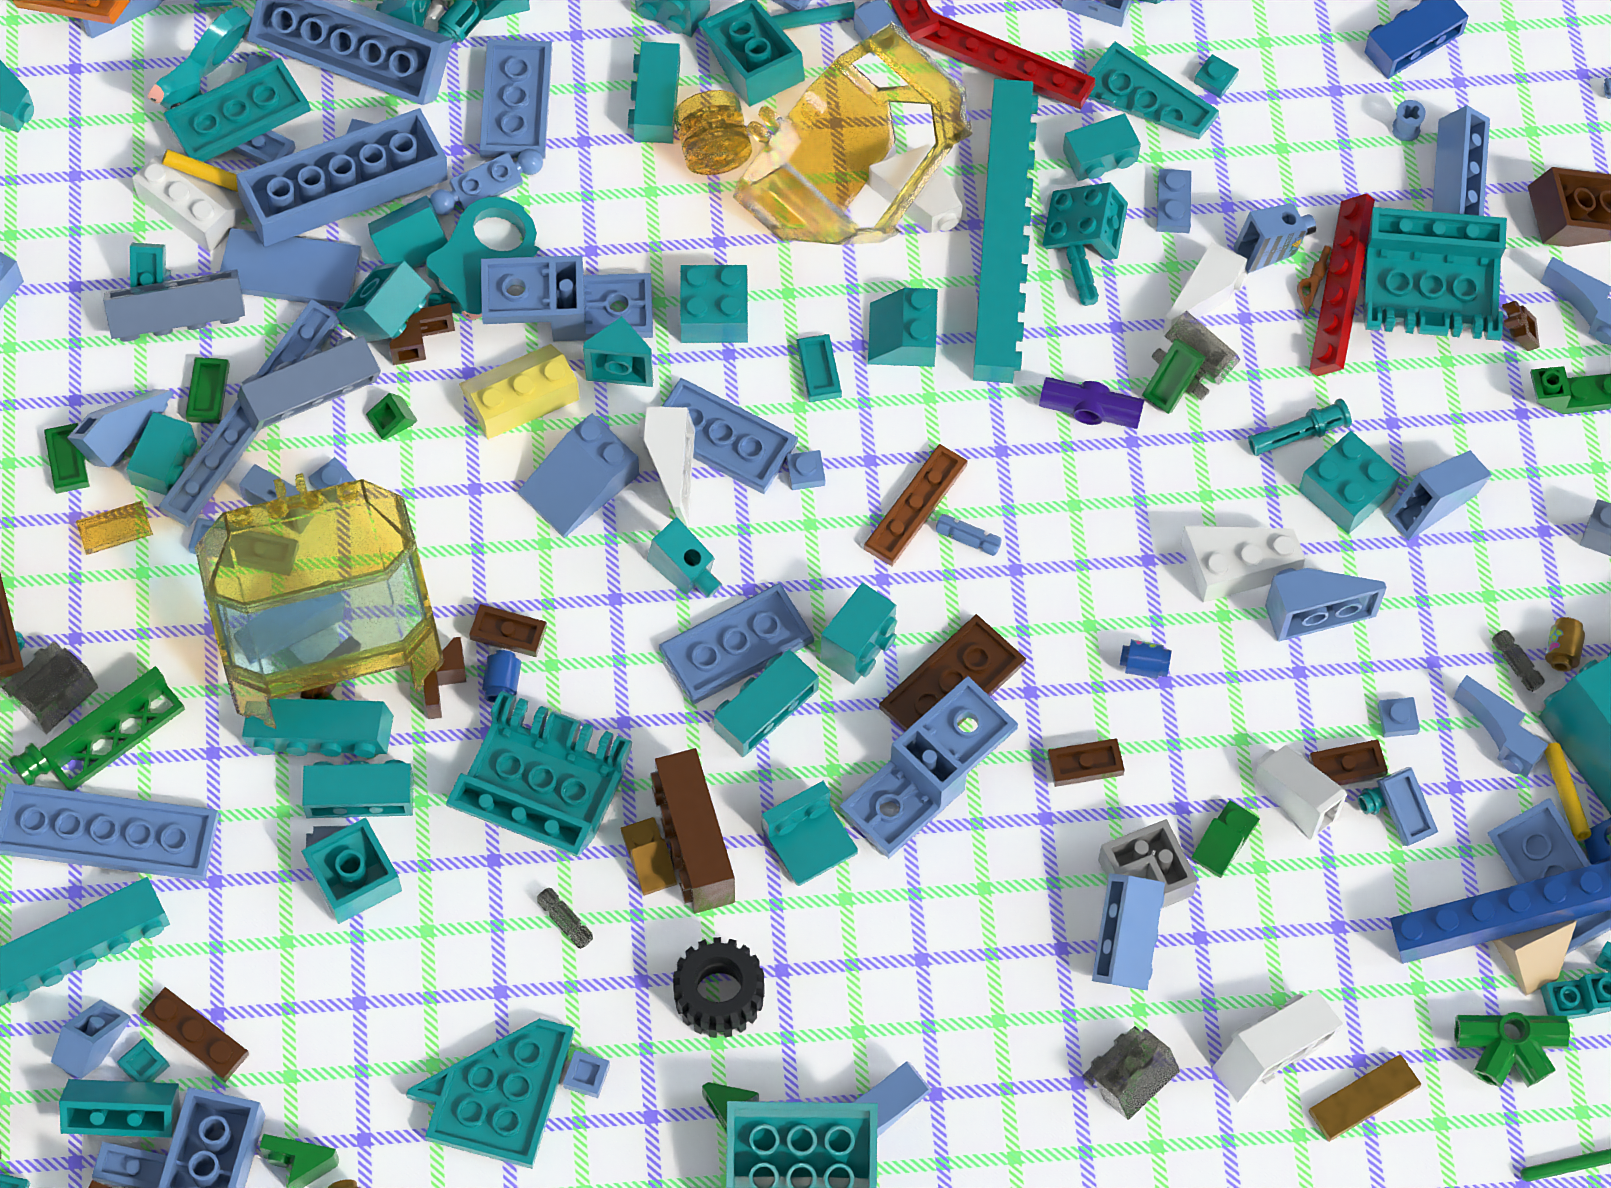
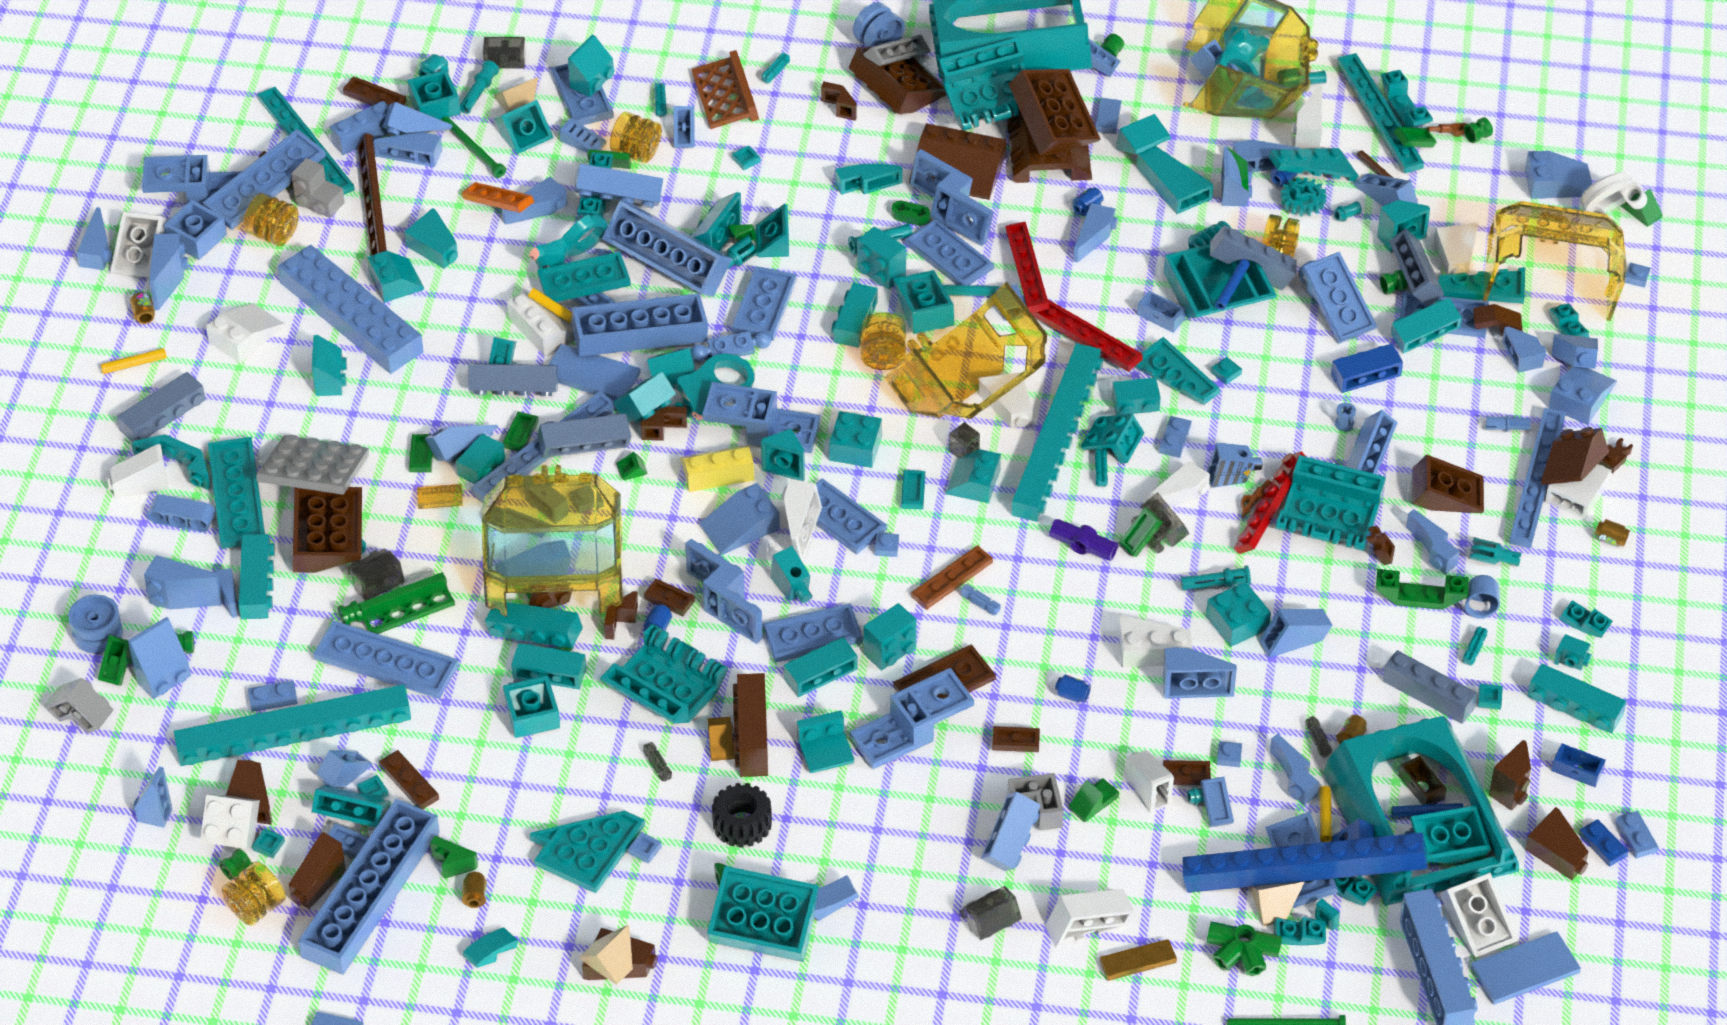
camera: 15 degrees right, 15 degrees down
none -> medium blue bracket [685,539,763,644]
none -> clear smoke brick [949,422,980,458]

